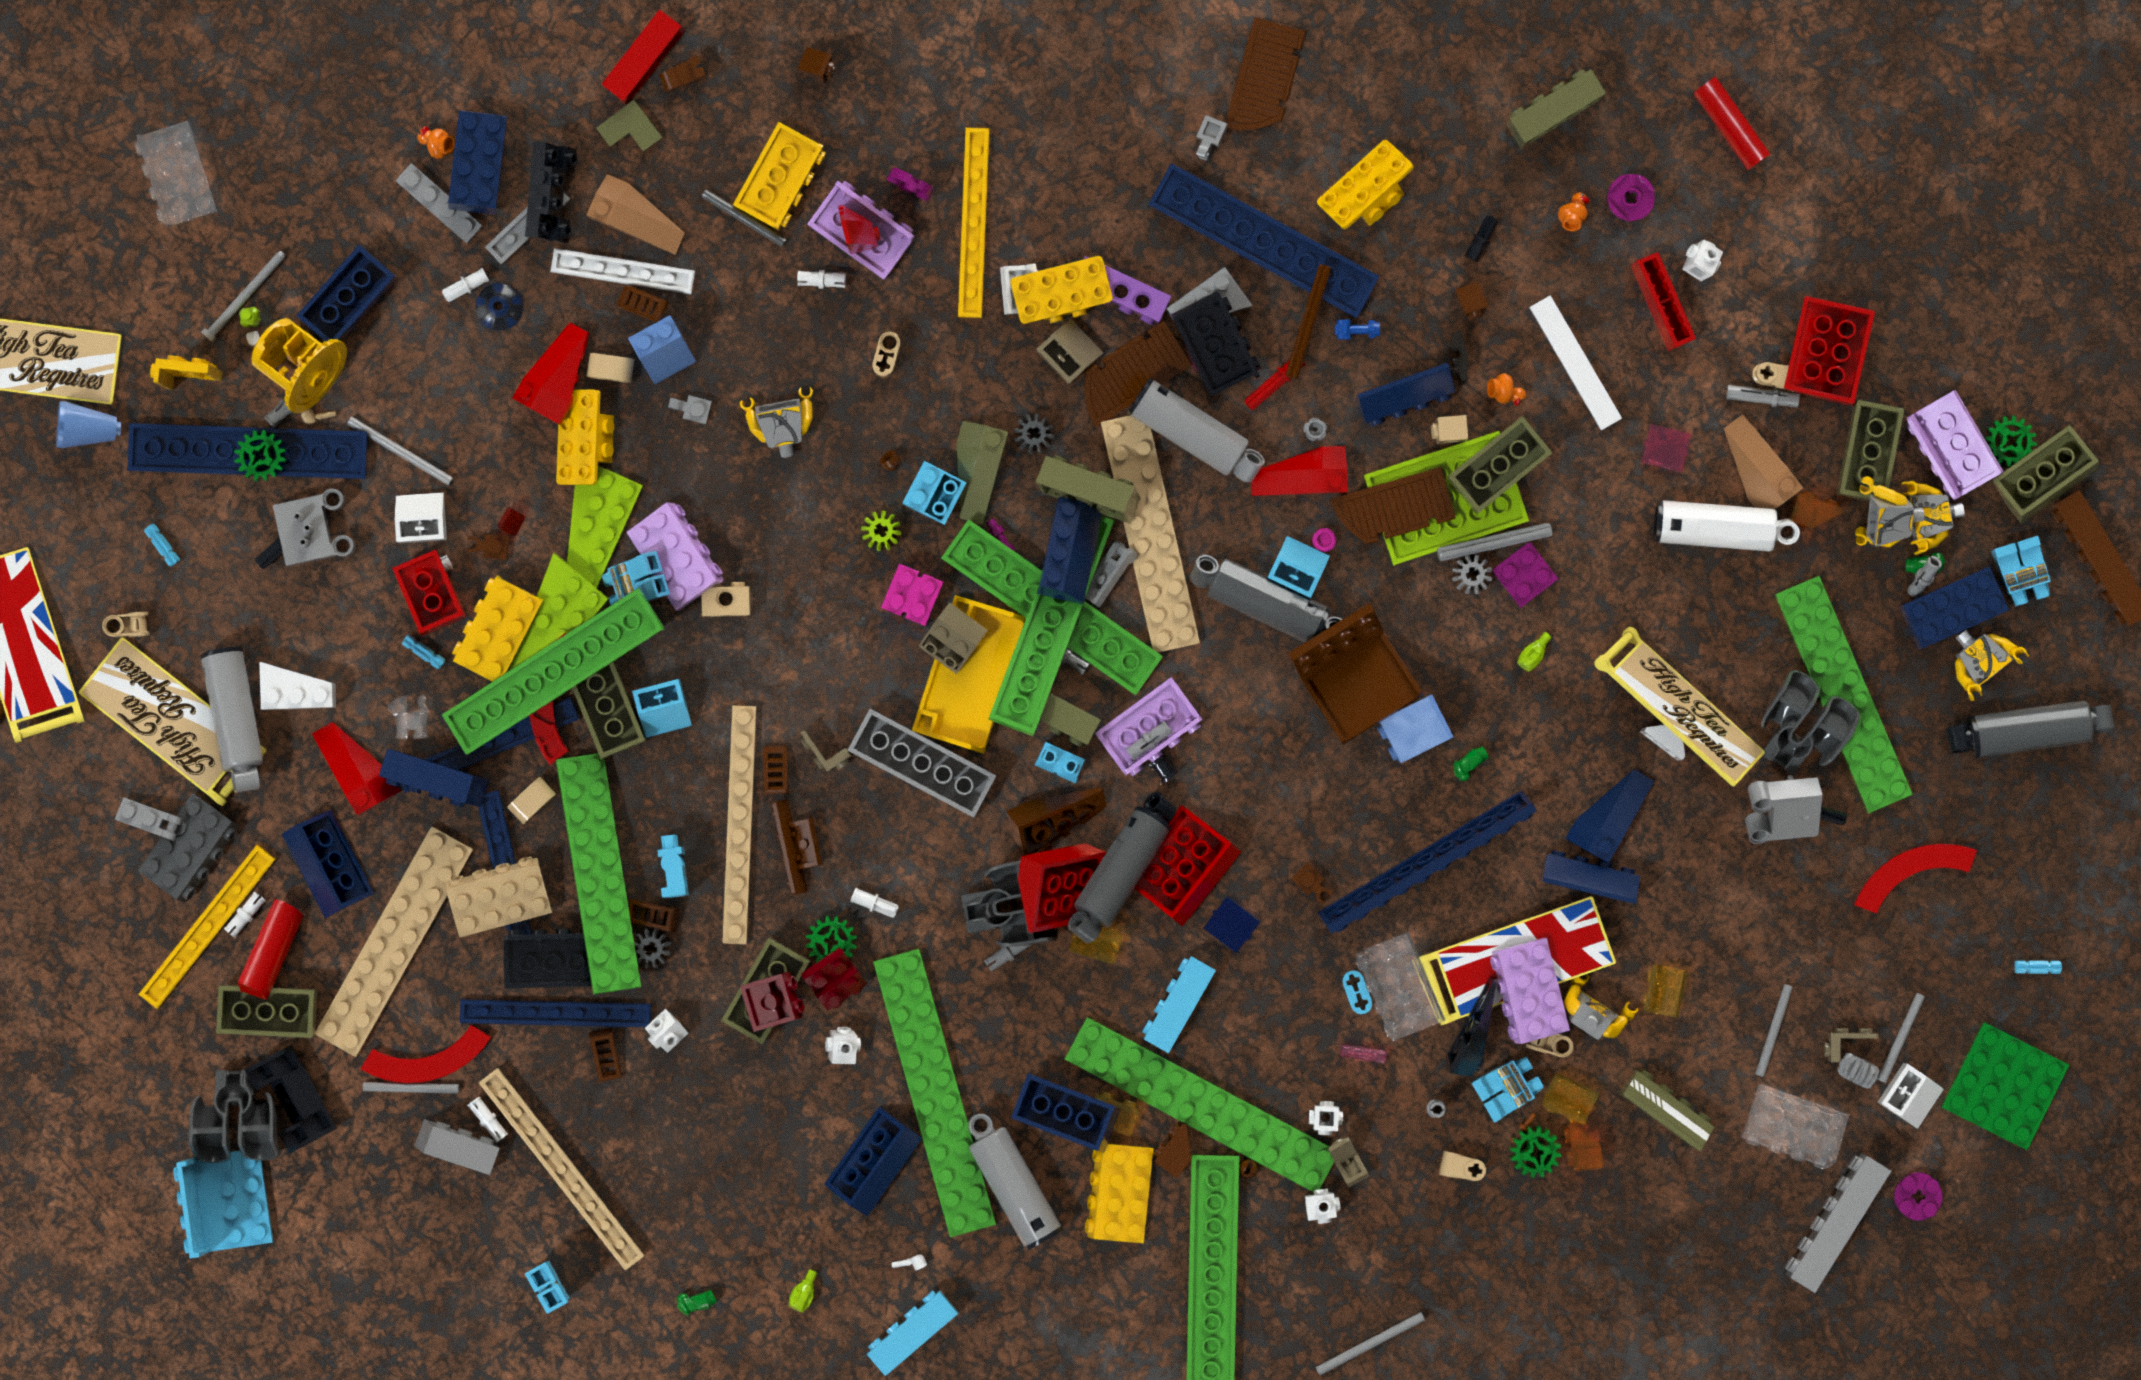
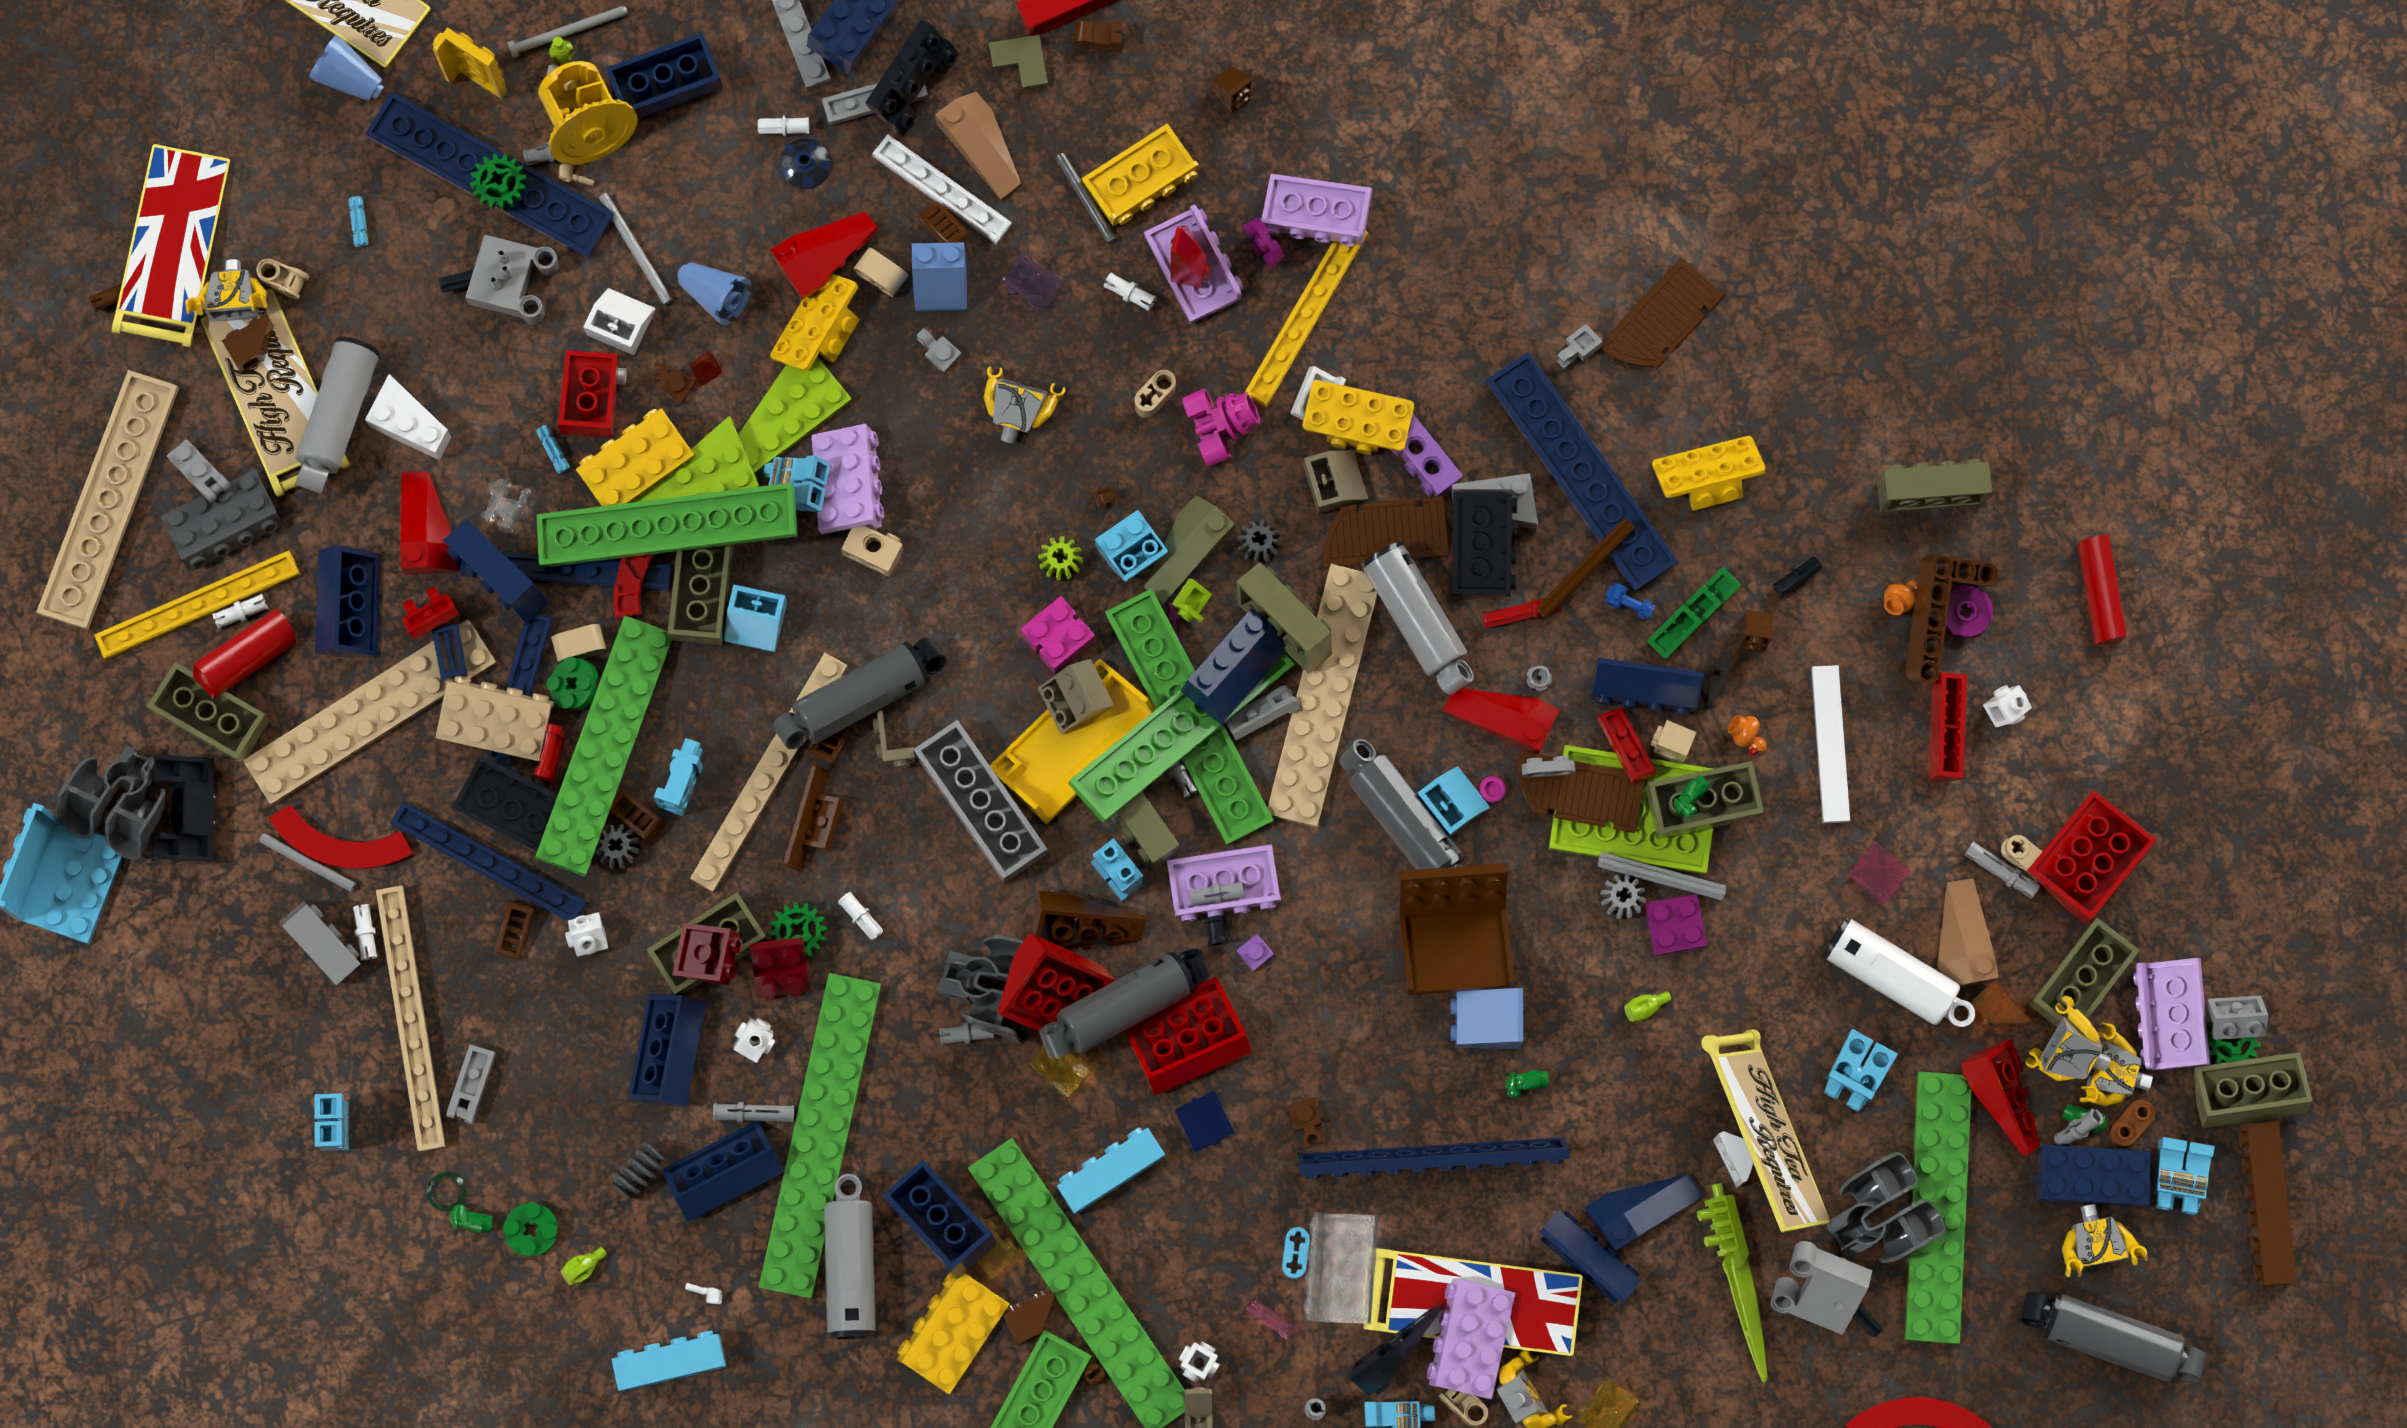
camera: 25 degrees right, 10 degrees down
none -> tan plate [37,370,179,630]
none -> torso [185,259,268,322]
none -> reddish brown slope [221,314,274,374]
none -> red plate [402,586,459,640]
none -> clear green piece [427,1172,466,1212]
none -> dark blue tile [432,624,468,681]
none -> light grey plate [446,1044,496,1124]
none -> green plate [503,1202,558,1257]
none -> red plate [534,724,567,786]
none -> green plate [547,657,599,710]
none -> dark grey piece [611,1142,669,1202]
none -> dark blue slope [628,994,706,1108]
none -> medium blue cone [677,262,751,325]
none -> light grey pin [713,1102,795,1123]
none -> dark grey piece [773,637,947,750]
none -> clear purple bracket [1001,253,1065,309]
none -> lime bracket [1172,578,1212,622]
none -> dark pink beam [1182,388,1260,467]
none -> medium lavender plate [1236,934,1274,972]
none -> lavender bracket [1260,174,1373,246]
none -> light grey plate [1522,756,1575,778]
none -> red tile [1597,707,1657,784]
none -> green slope [1647,567,1742,660]
none -> green arm [1674,775,1710,819]
none -> lime piece [1697,1183,1768,1383]
none -> medium azure hips [1824,1029,1898,1112]
none -> reddish brown beam [1906,555,1999,684]
none -> red wedge [1961,1038,2040,1156]
none -> dark orange plate [2109,1099,2155,1147]
none -> light grey bracket [2207,995,2269,1040]

